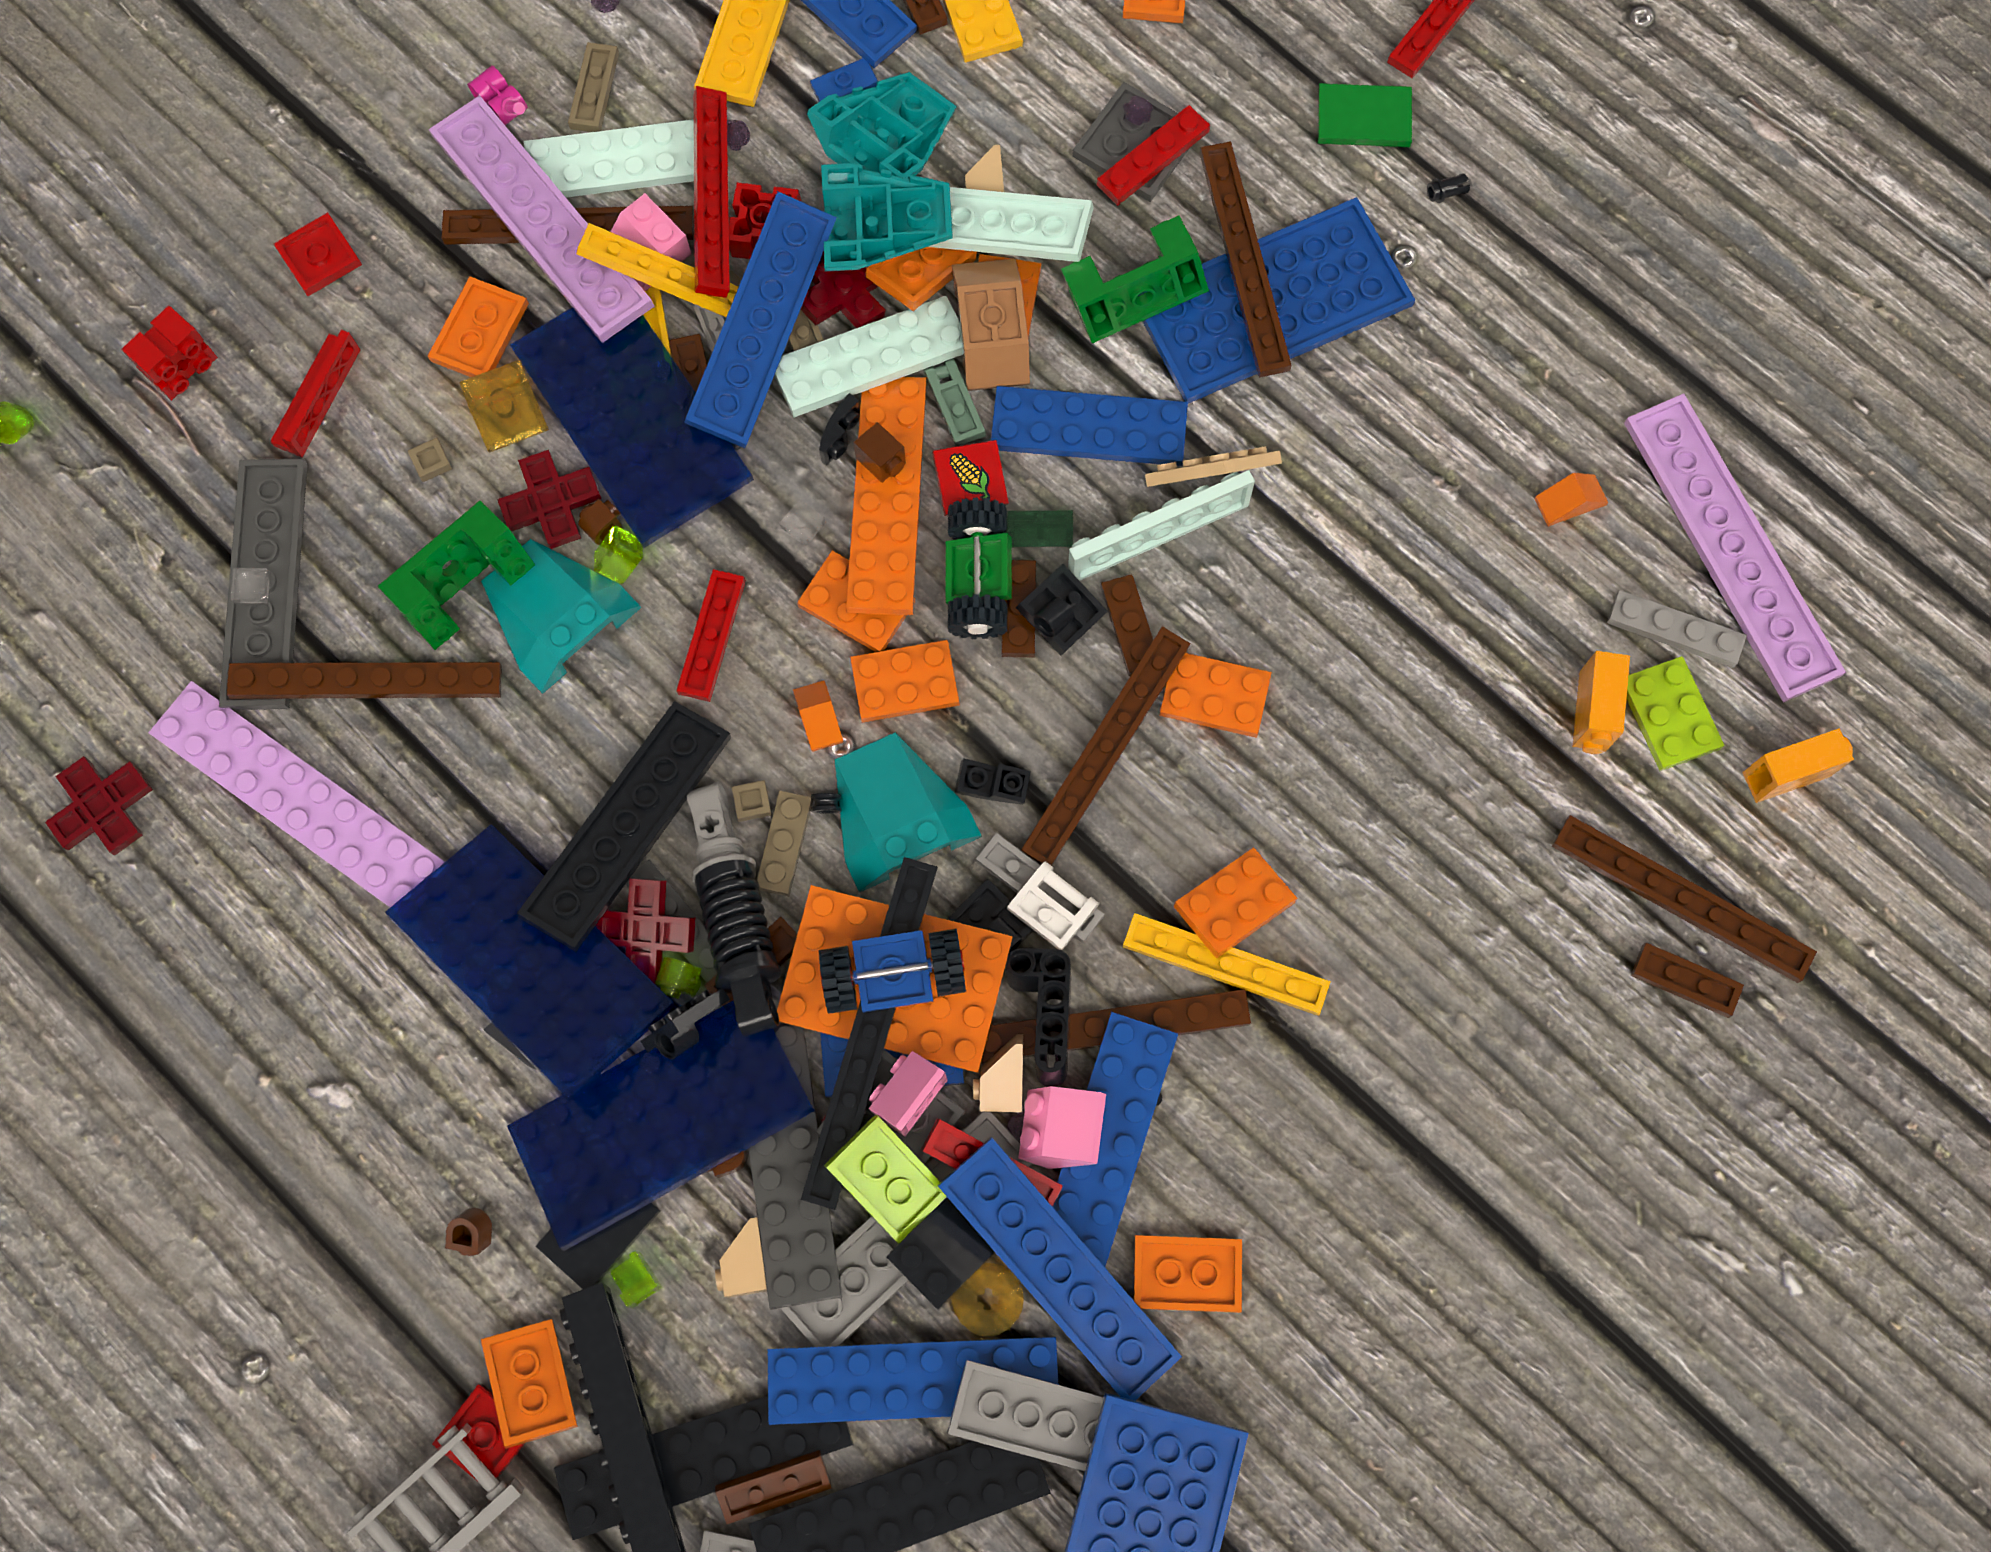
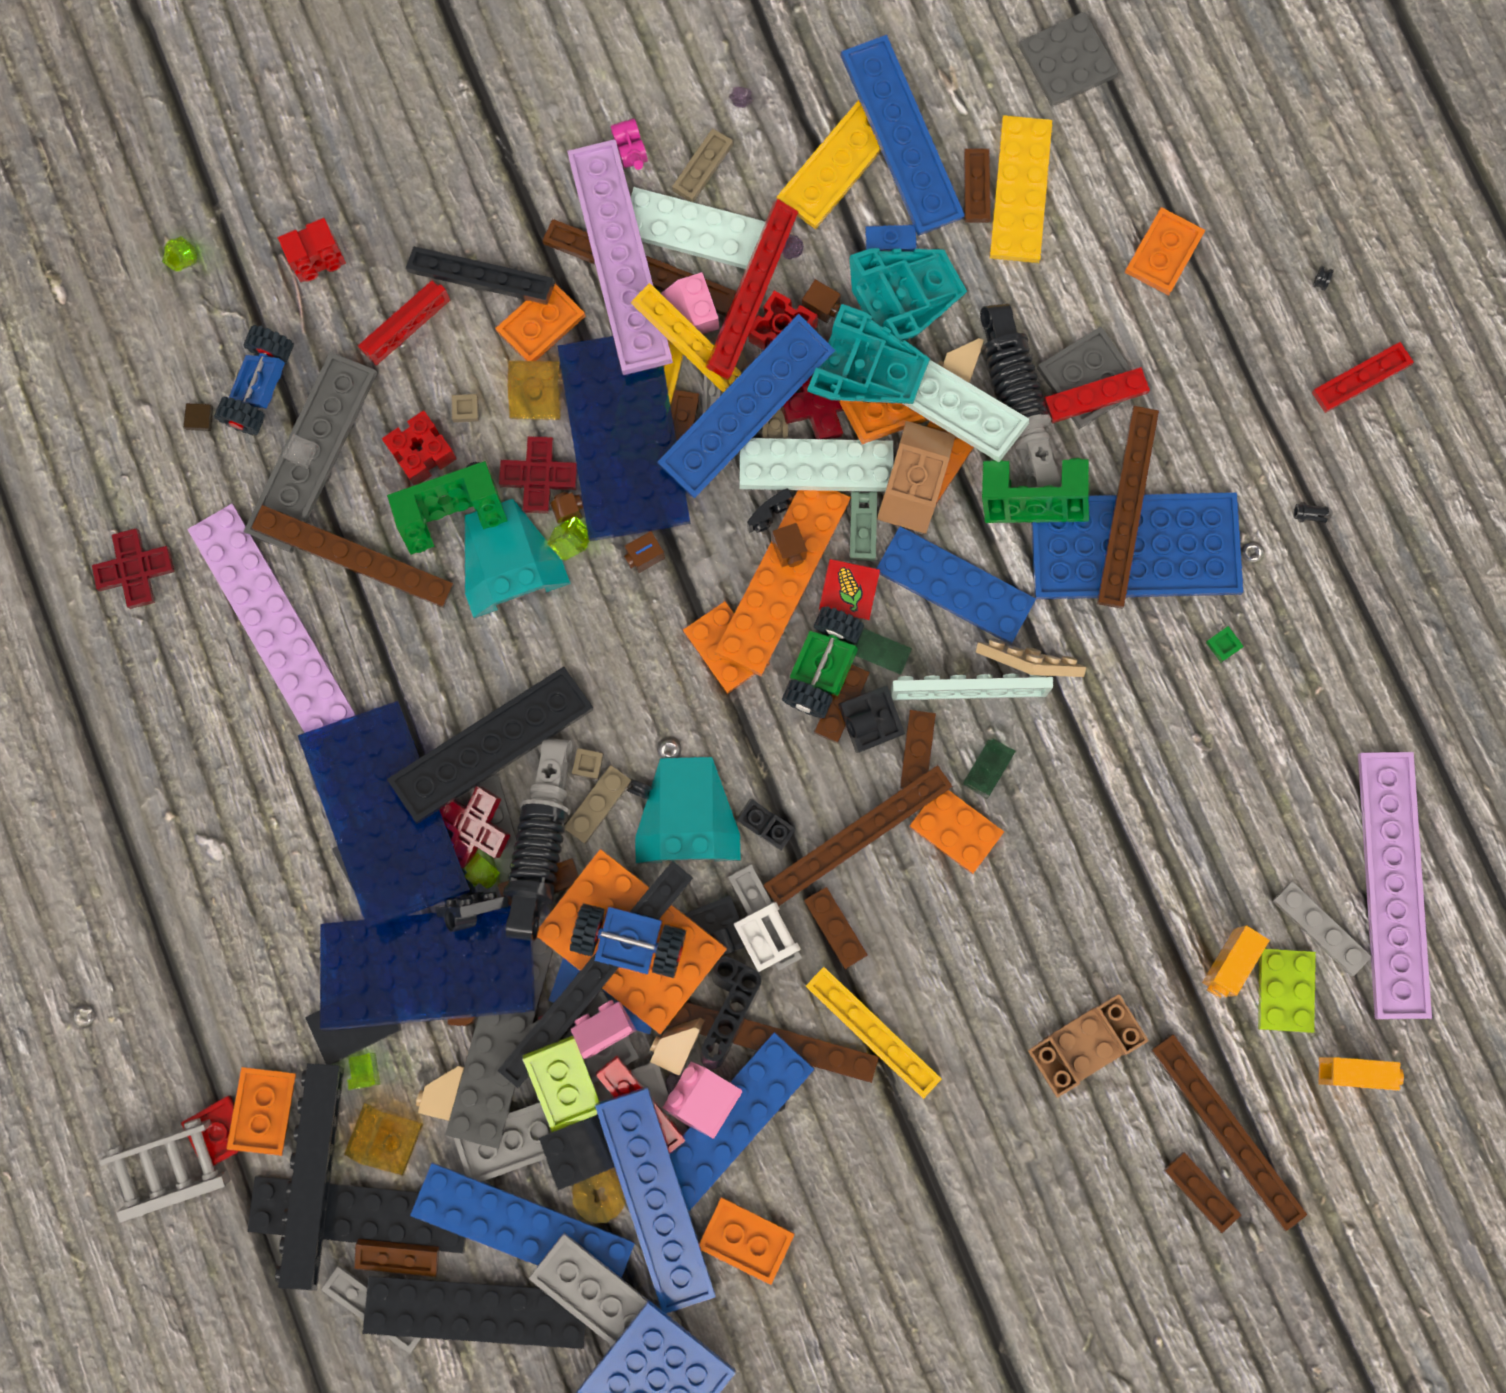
camera: 25 degrees right, 5 degrees up
red plate [274,212,362,296] -> none
reddish brown plate [445,1208,492,1256] -> none
red plate [676,569,746,702] -> none
orange slope [793,680,844,752] -> none
orange plate [850,640,960,723] -> none
clear purple plate [1123,96,1153,125] -> none
orange plate [1174,847,1297,959] -> none
green tile [1317,83,1412,147] -> none
orange slope [1534,473,1608,526] -> none
none -> dark brown tile [183,403,213,431]
none -> plate [214,325,294,435]
none -> clear yellow slope [344,1103,423,1175]
none -> red brick [381,410,457,485]
none -> black plate [406,246,555,305]
none -> reddish brown brick [624,531,665,573]
none -> reddish brown brick [802,279,841,323]
none -> reddish brown plate [804,887,868,969]
none -> clear green hinge [962,739,1016,799]
none -> black piece [980,303,1061,488]
none -> medium nougat slope [1028,994,1149,1098]
none -> green plate [1205,626,1244,663]

